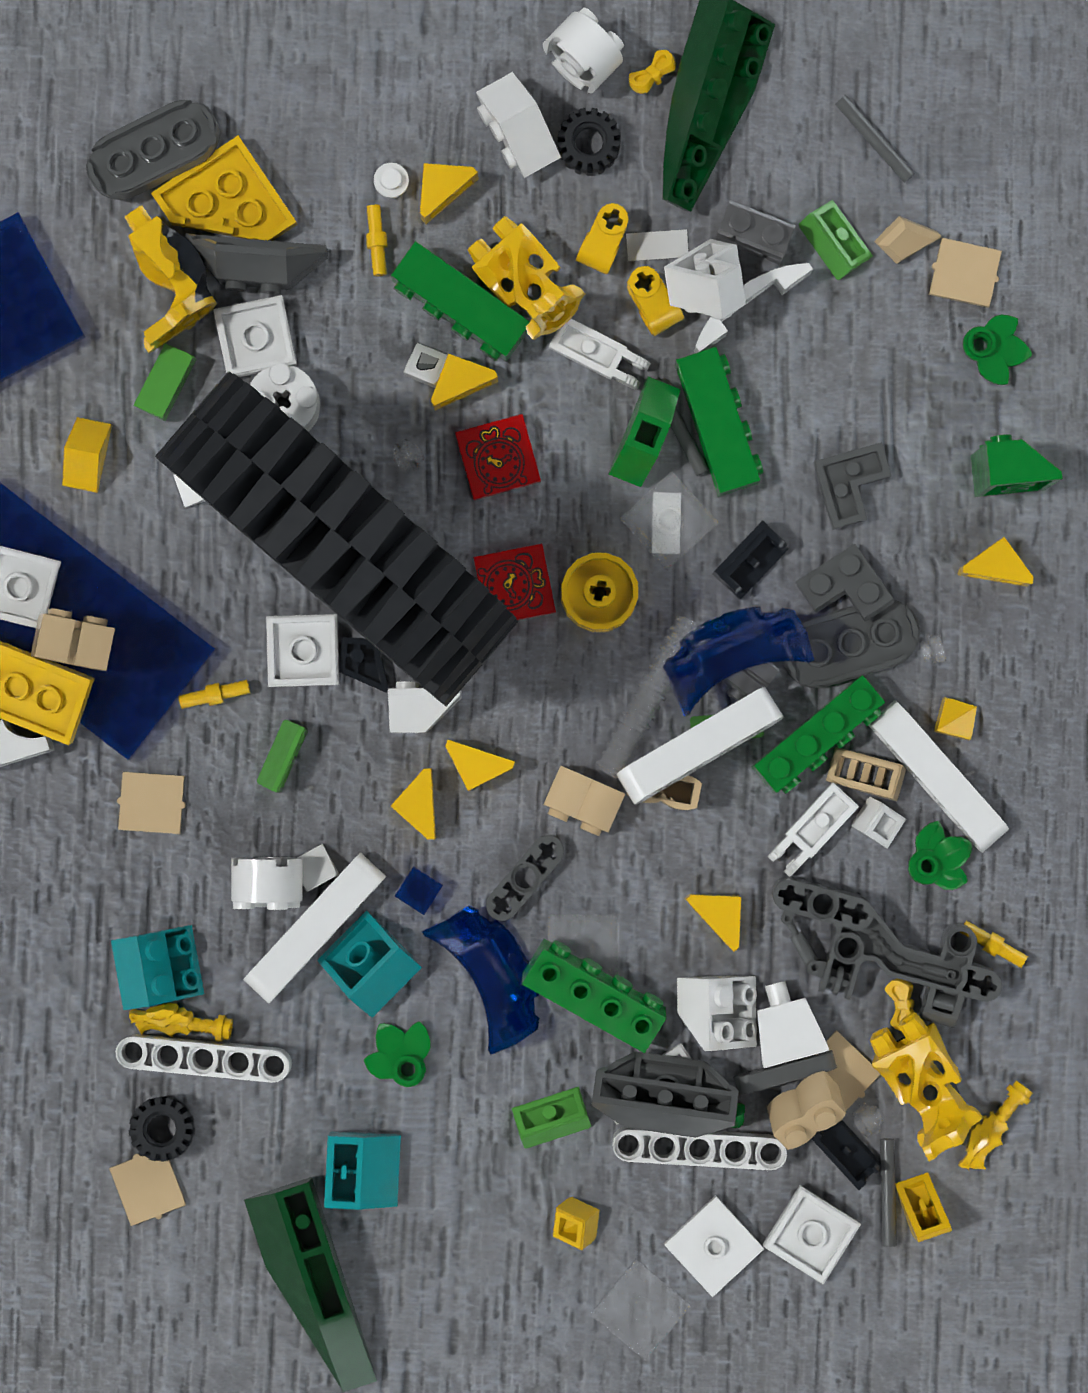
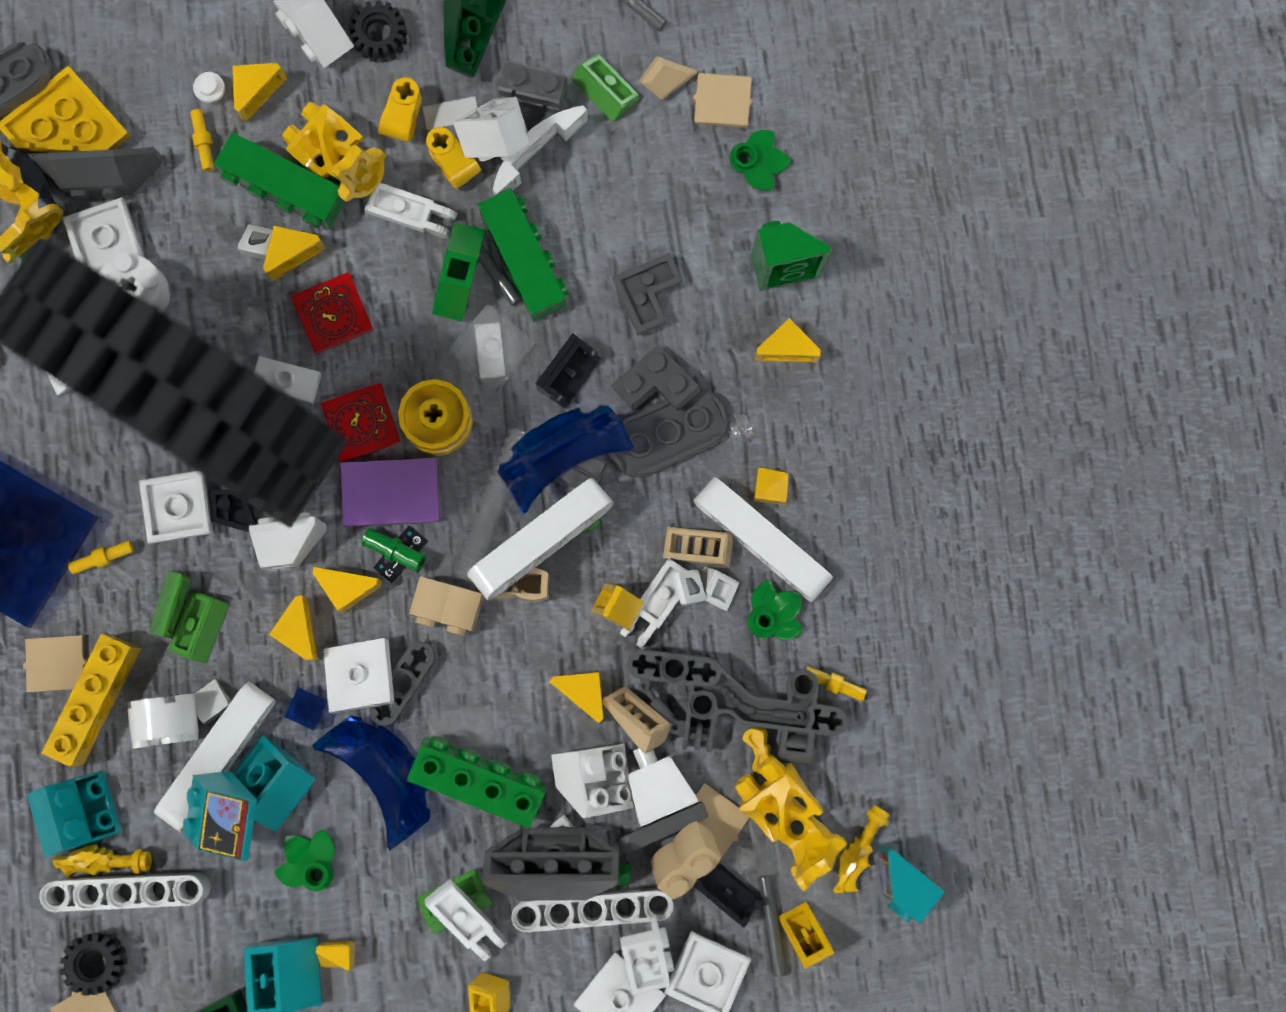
camera: 10 degrees left, 5 degrees down
green brick [751,675,885,794] -> none
none -> yellow brick [41,633,142,767]
none -> bright green slope [168,590,229,663]
none -> slope [183,771,257,861]
none -> white plate [254,356,322,404]
none -> yellow slope [316,941,355,971]
none -> white plate [323,638,394,714]
none -> medium lavender tile [341,458,440,527]
none -> green pin [361,527,427,573]
none -> black sticker [373,525,428,584]
none -> white hinge [424,879,507,961]
none -> yellow slope [590,584,644,631]
none -> tan slope [602,686,672,754]
none -> white bracket [620,916,674,995]
none -> white slope [673,570,706,606]
none -> teal slope [878,844,945,924]

